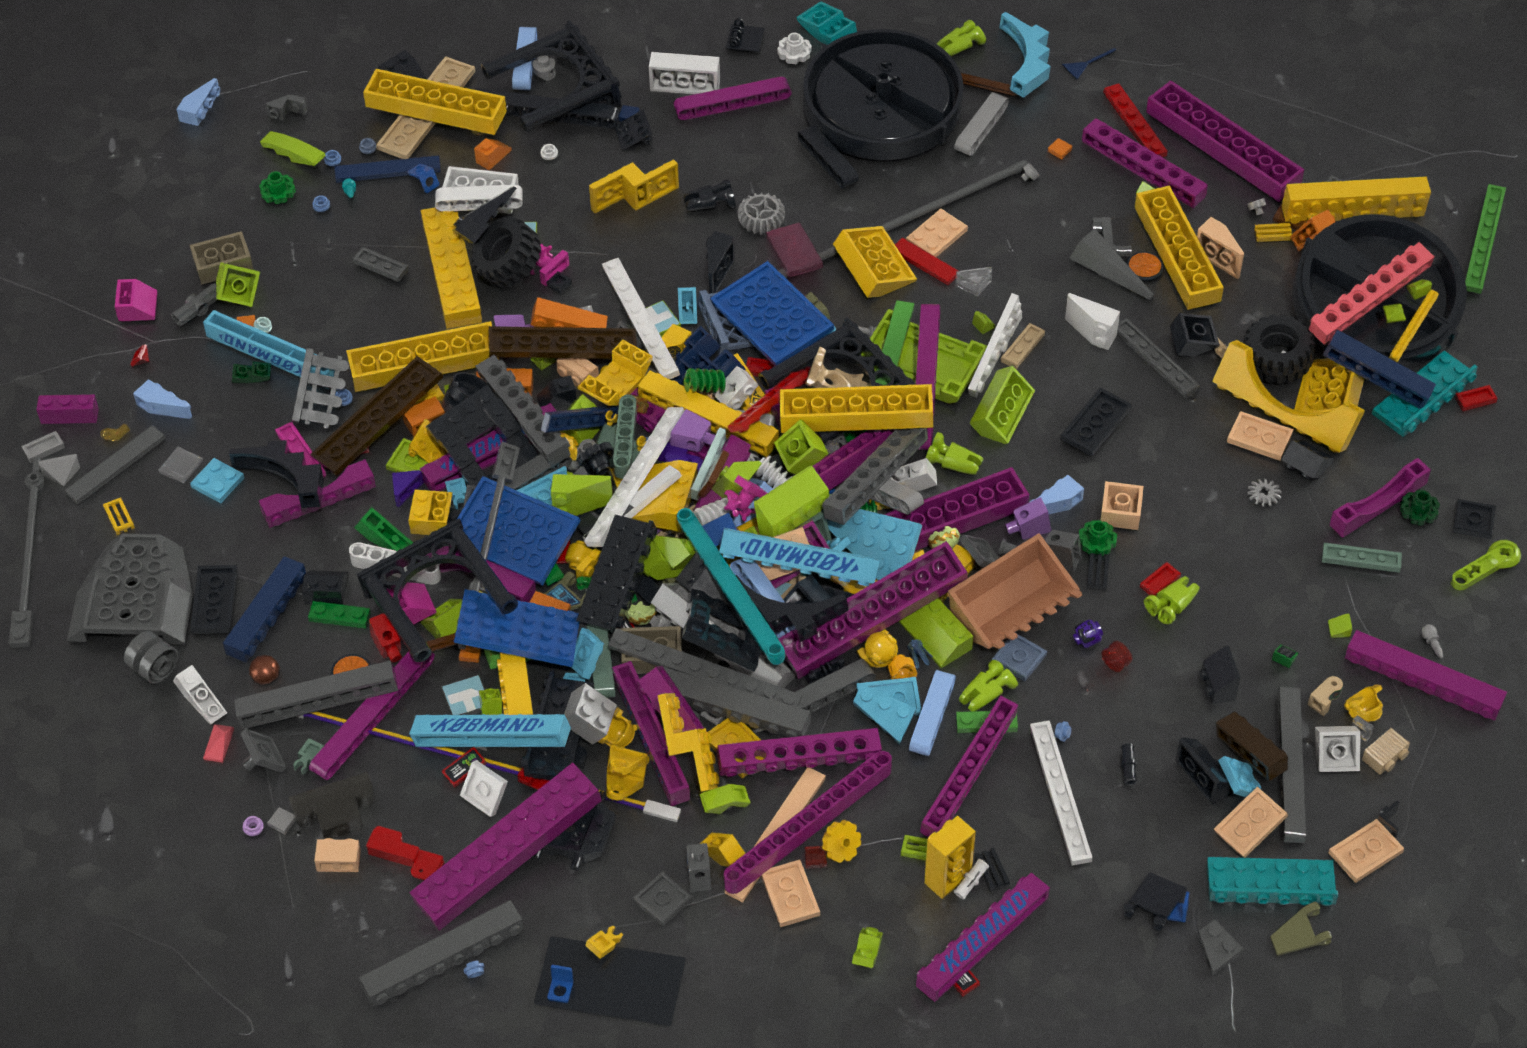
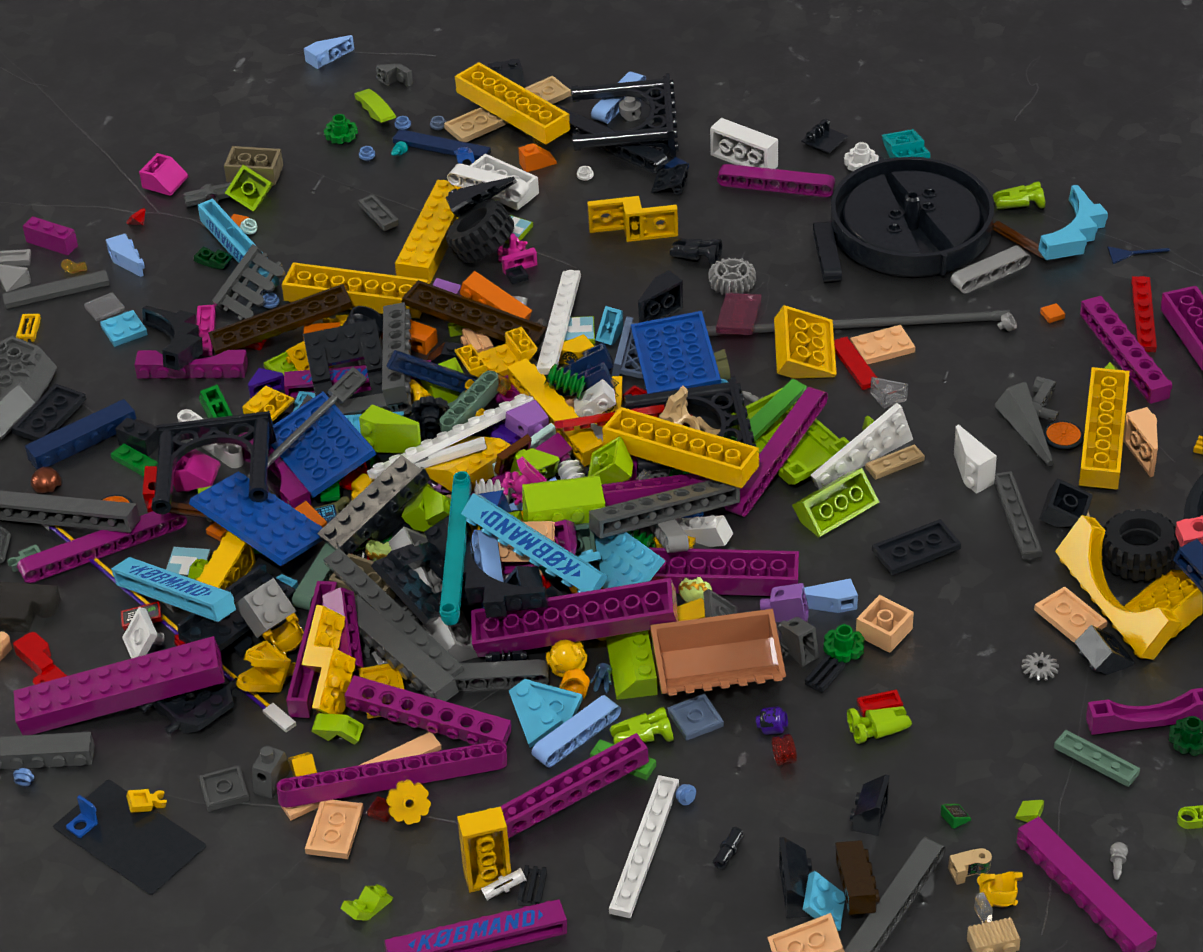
camera: 30 degrees right, 10 degrees down
medium azure plate [572,628,604,679] -> none
lime piece [926,432,983,475] -> none
white slope [1315,726,1360,772] -> none

